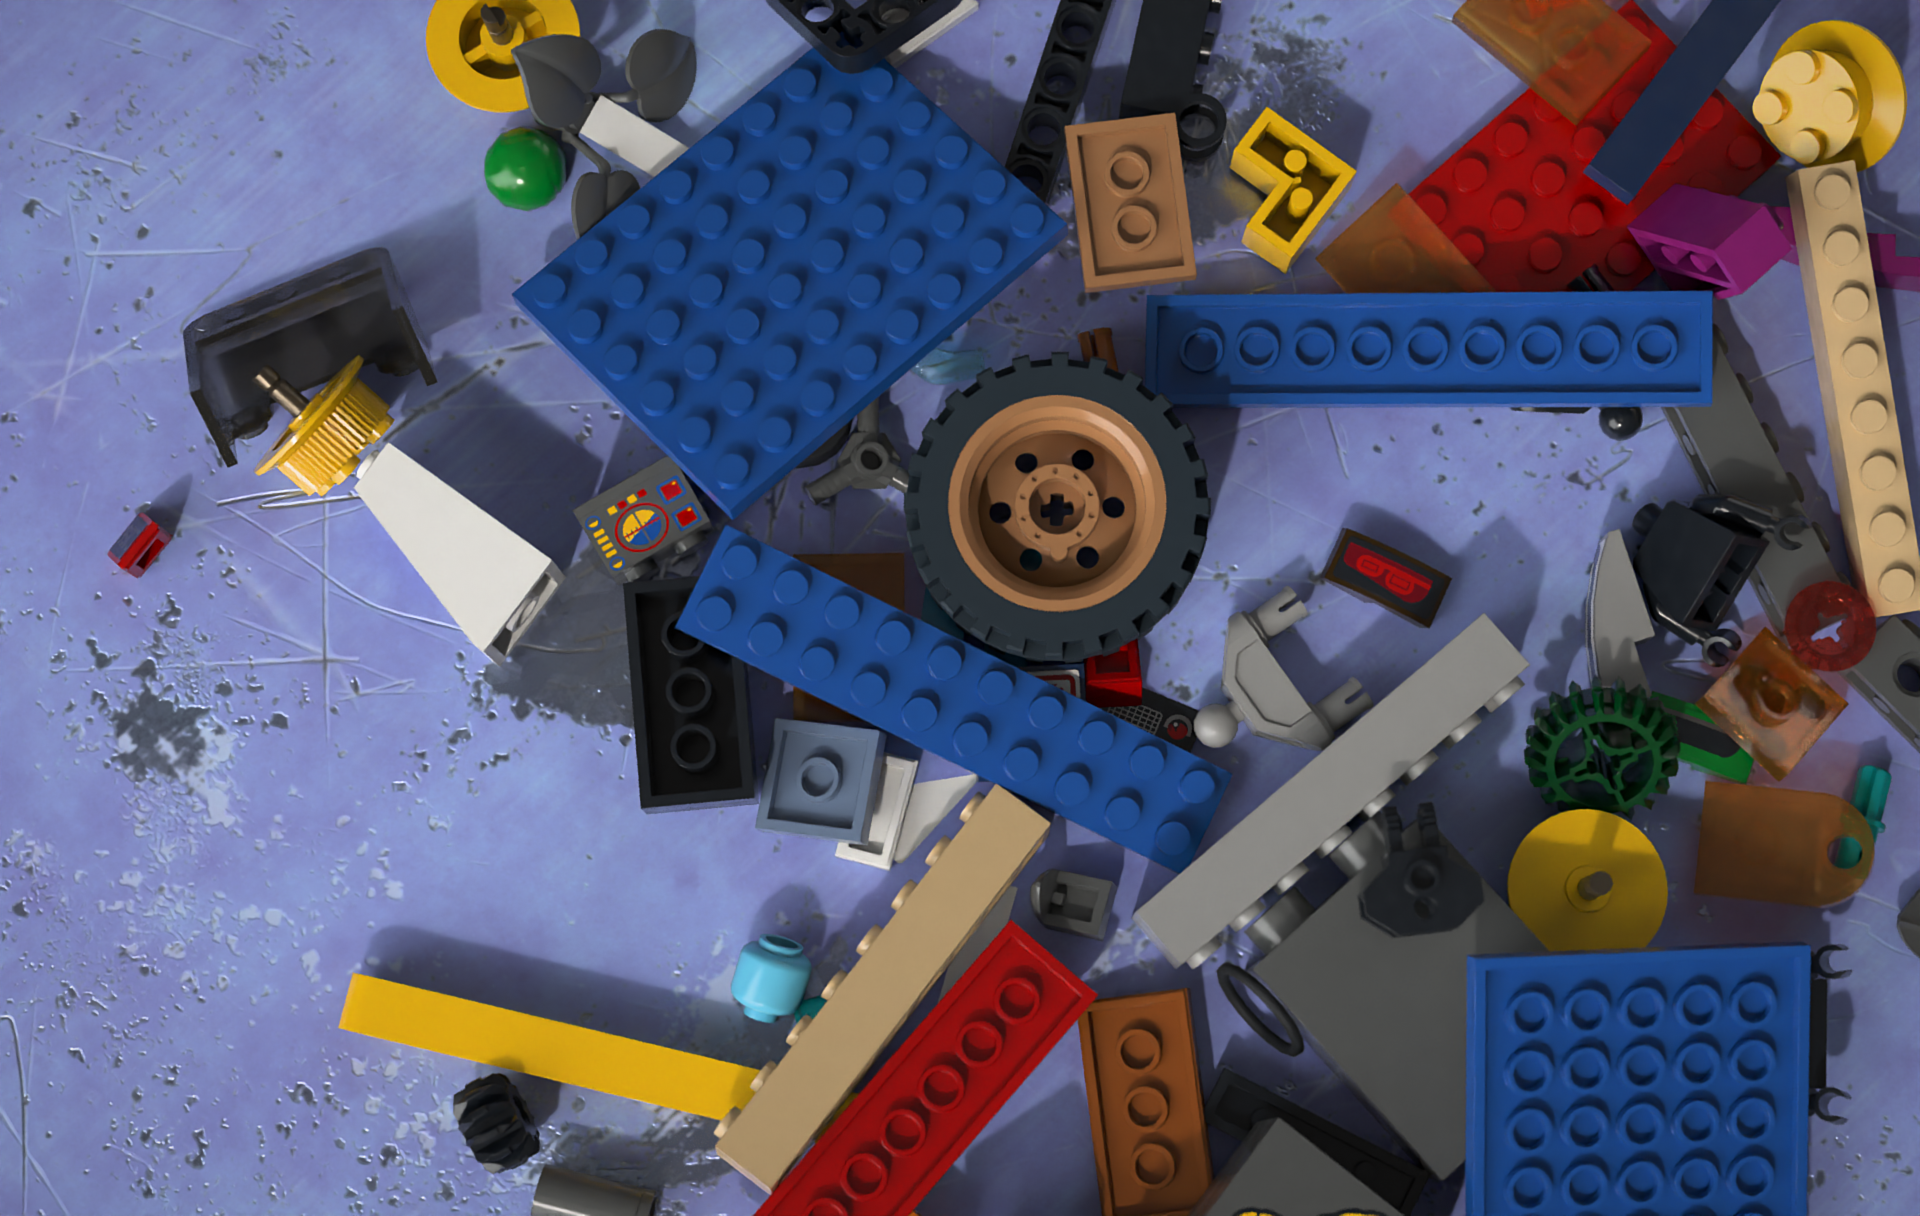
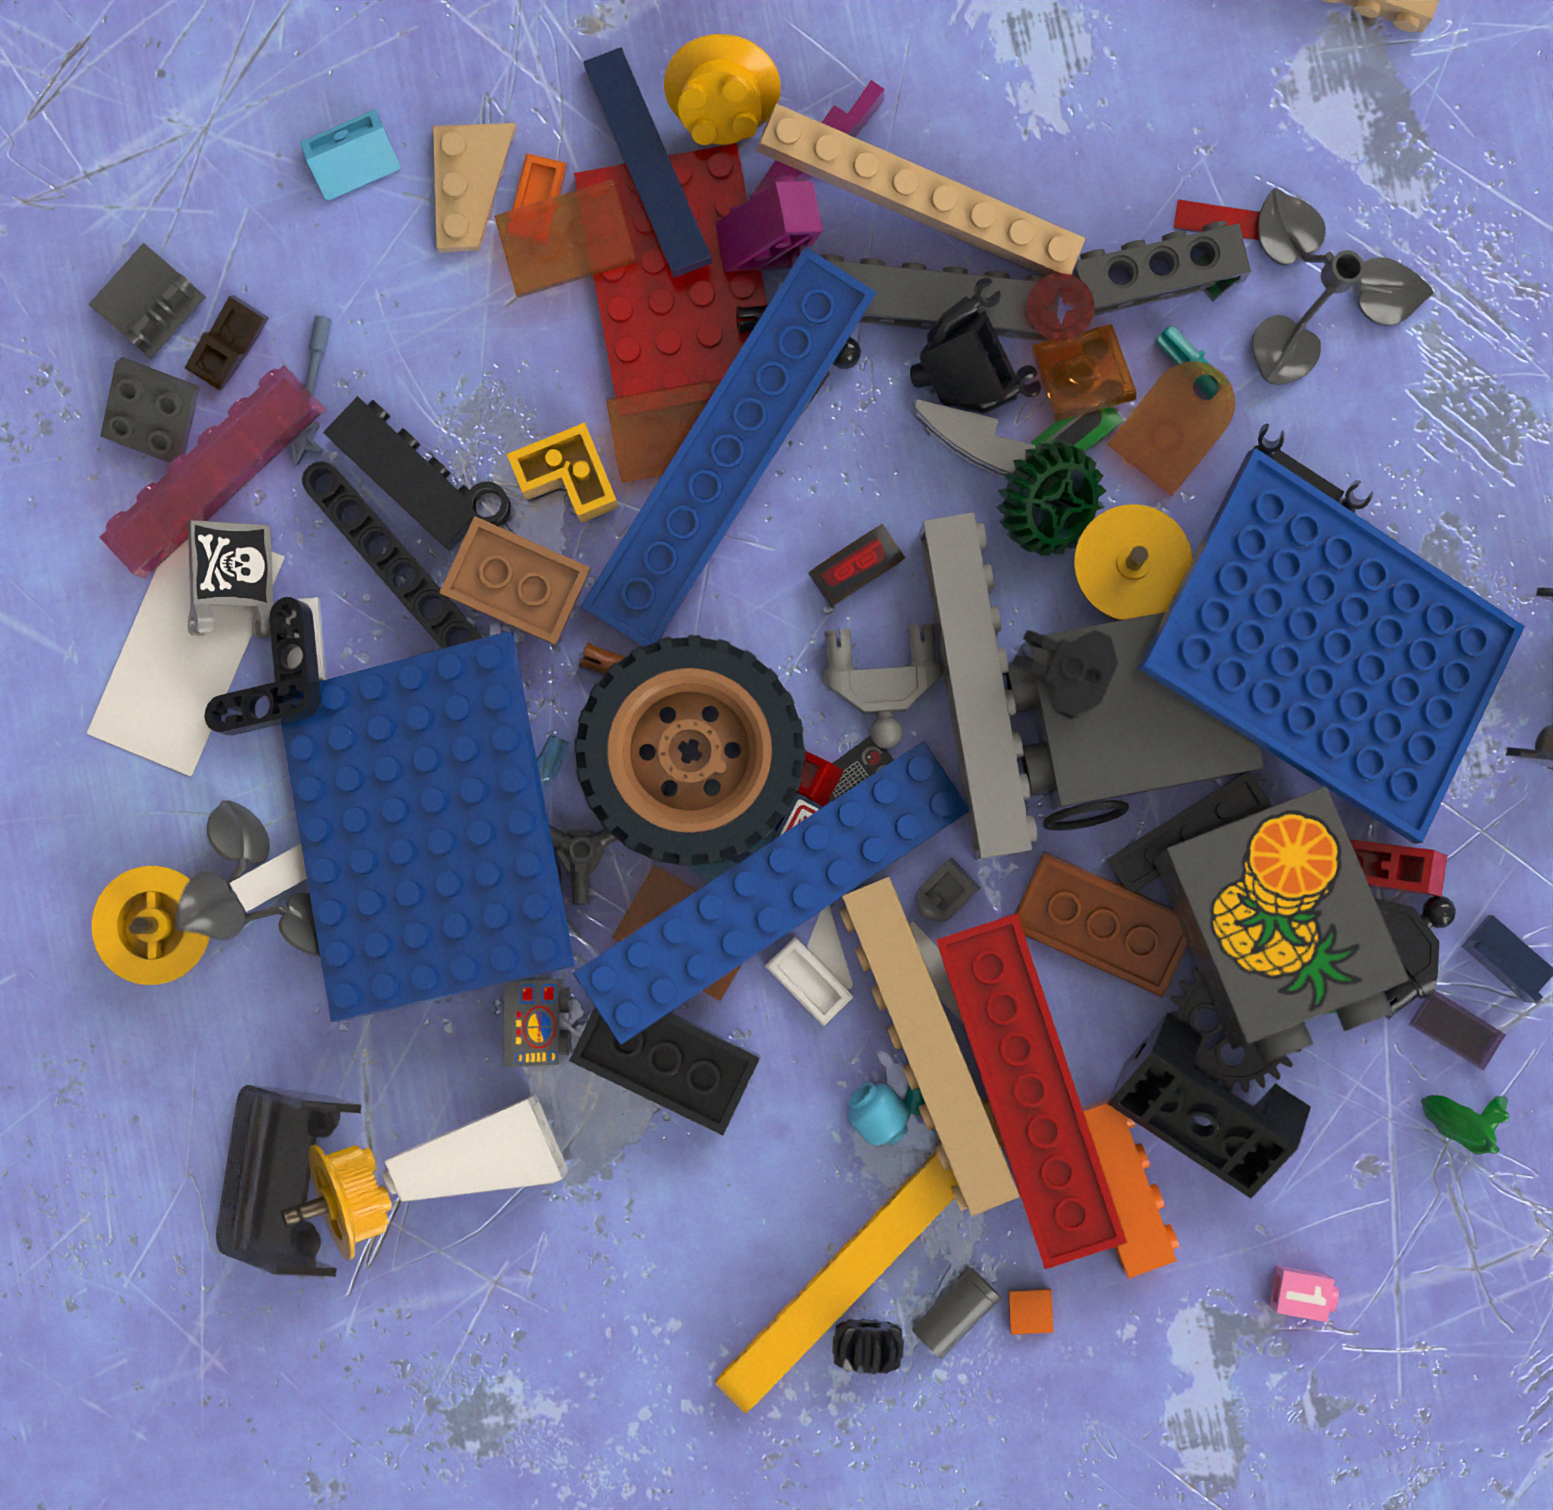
camera: 60 degrees left, 5 degrees up
red slope [108,513,172,579] -> none
green hair [484,126,566,212] -> none
sand blue plate [755,718,887,846] -> none

